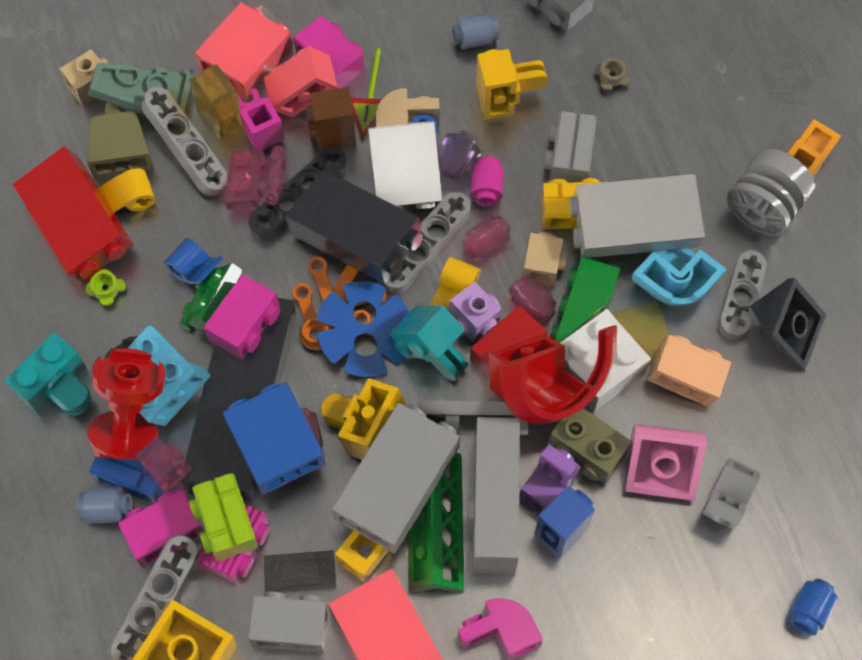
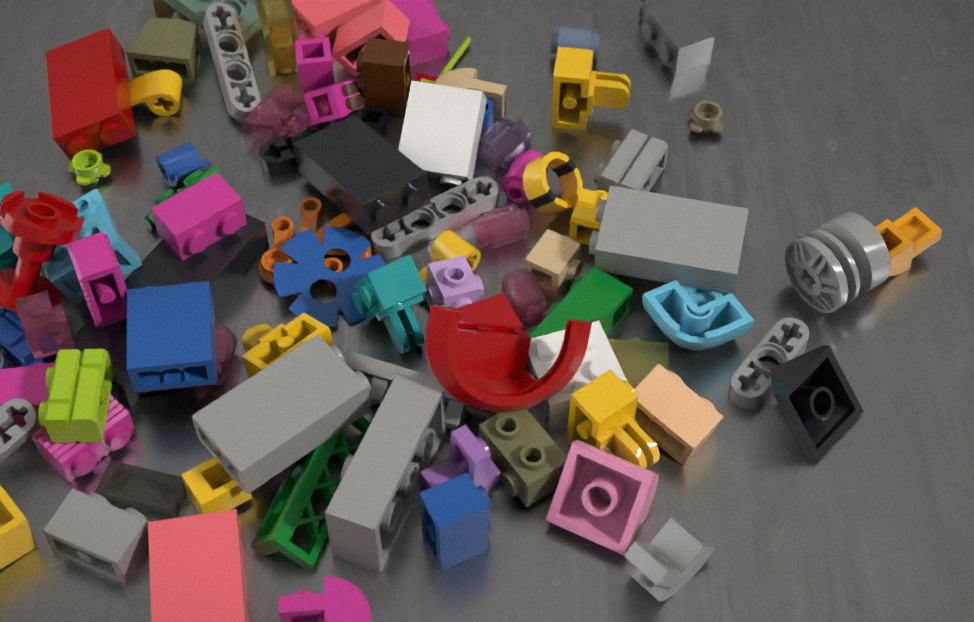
camera: 20 degrees right, 15 degrees down
none -> dark pink brick [67,232,127,328]
none -> dark pink leg [303,78,364,125]
none -> yellow piece [523,151,583,215]
none -> yellow brick [566,369,660,469]

